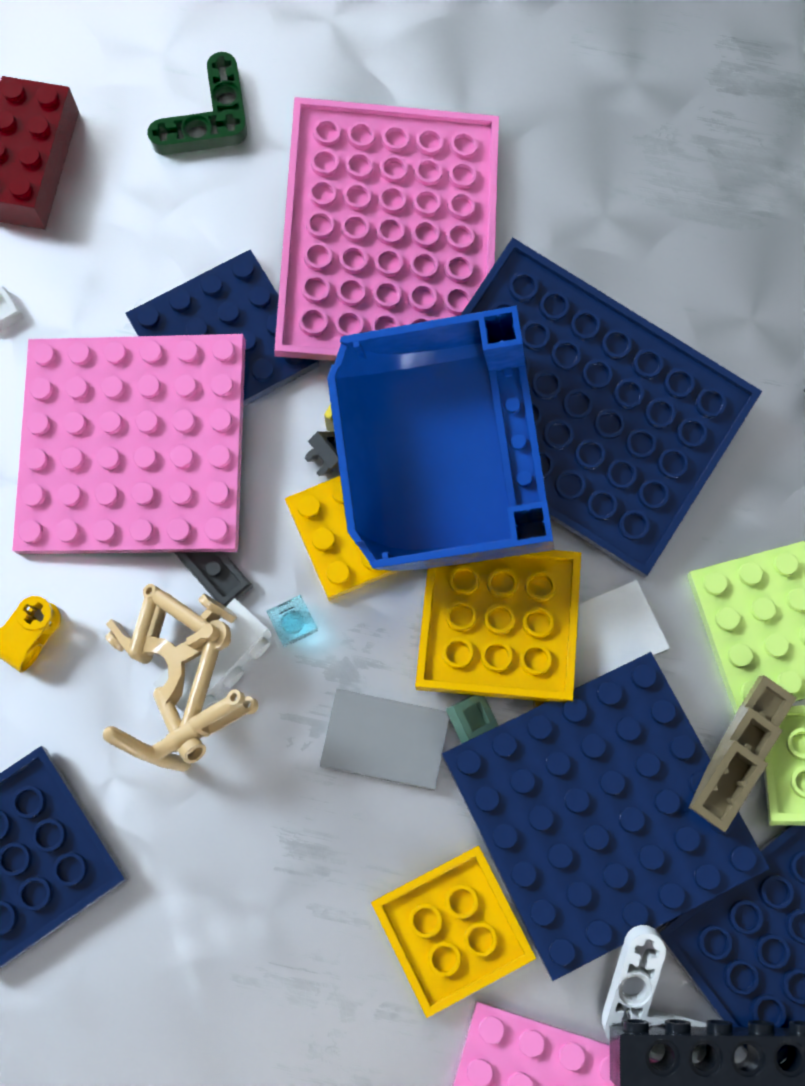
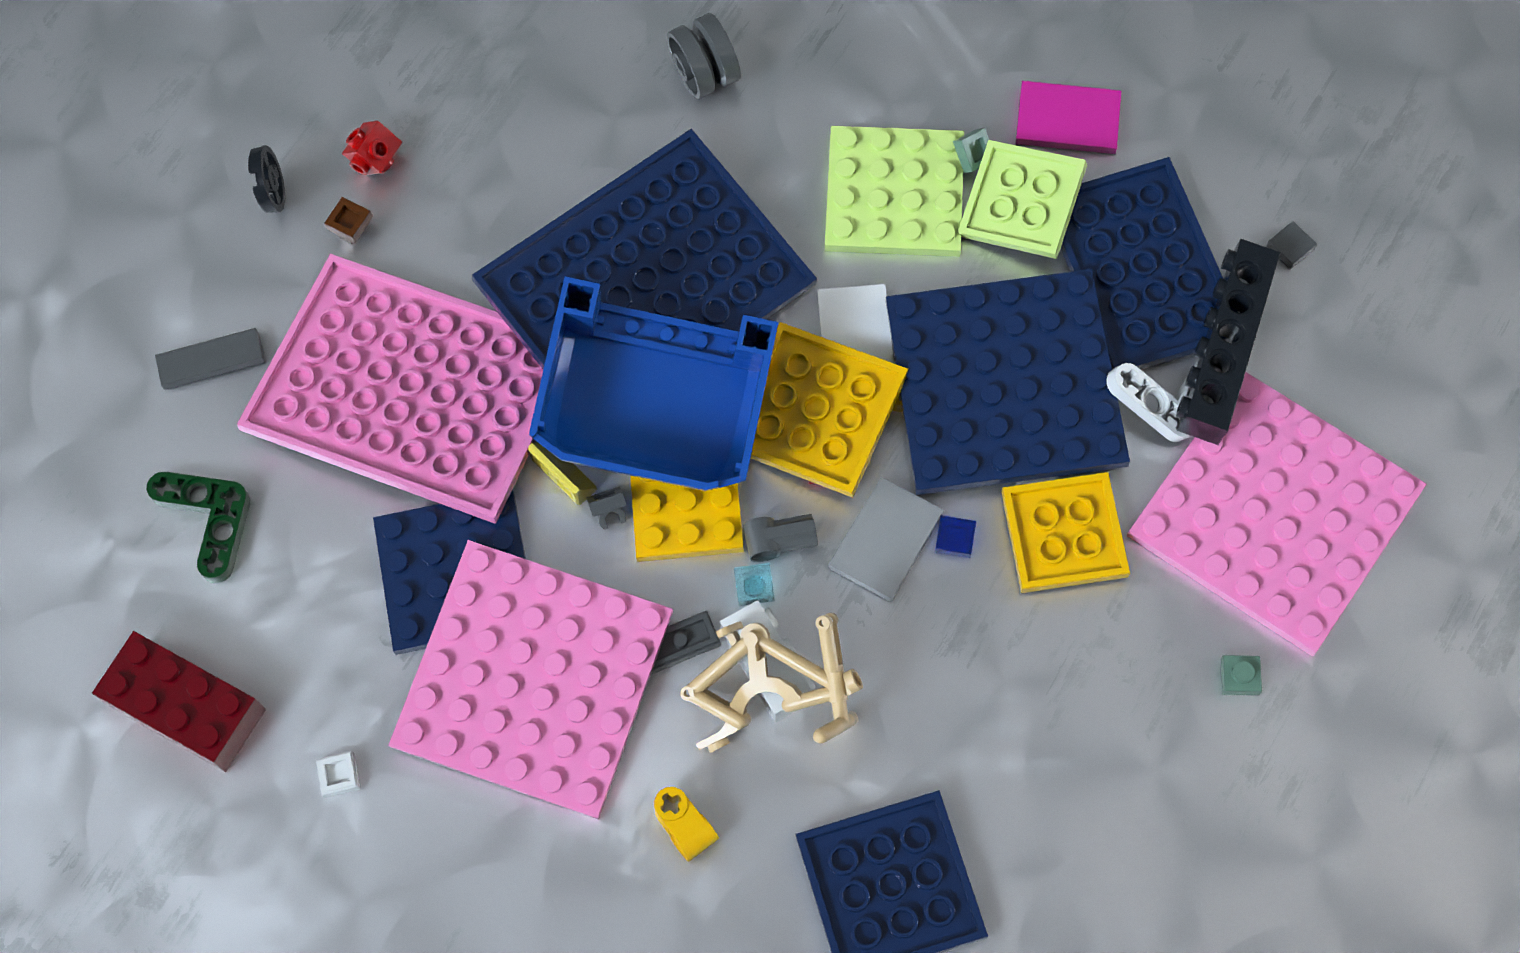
camera: 65 degrees left, 5 degrees down
sand green plate [445,695,499,744] -> none
dark tan slope [689,675,797,832] -> none
none -> dark grey tile [155,328,265,390]
none -> black piece [248,145,285,213]
none -> reddish brown tile [324,197,373,244]
none -> red brick [342,121,402,175]
none -> dark grey piece [743,514,818,562]
none -> clear blue tile [935,515,976,558]

